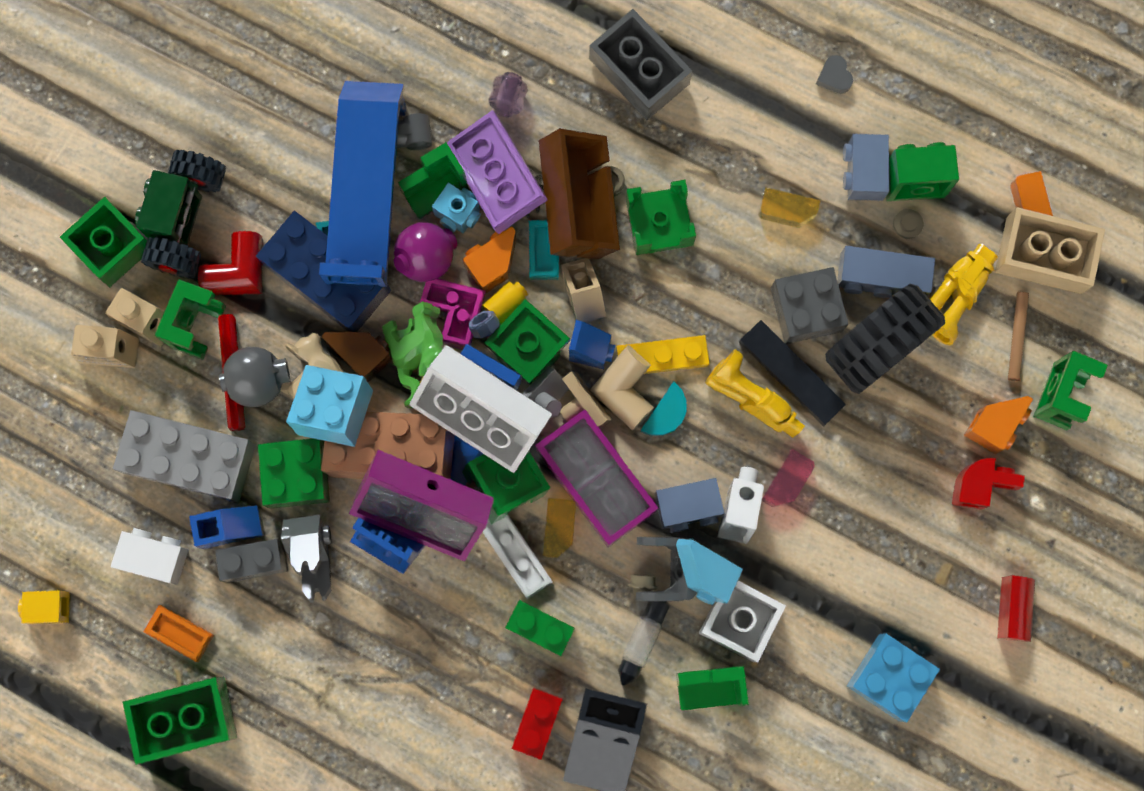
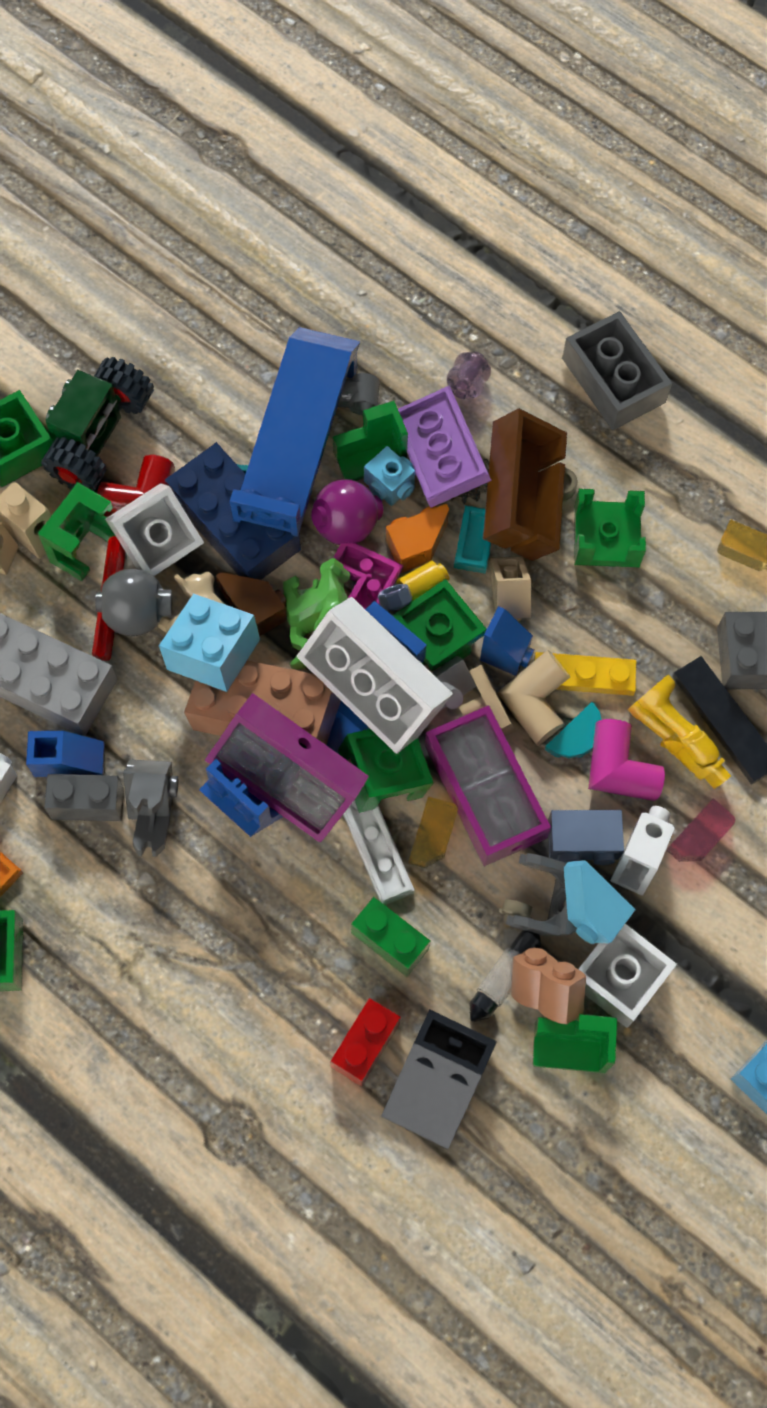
camera: 10 degrees right, 10 degrees down
green brick [258,438,330,509] -> none
none -> white brick [105,483,204,576]
none -> nougat brick [511,948,586,1025]
none -> dark pink brick [588,719,665,801]

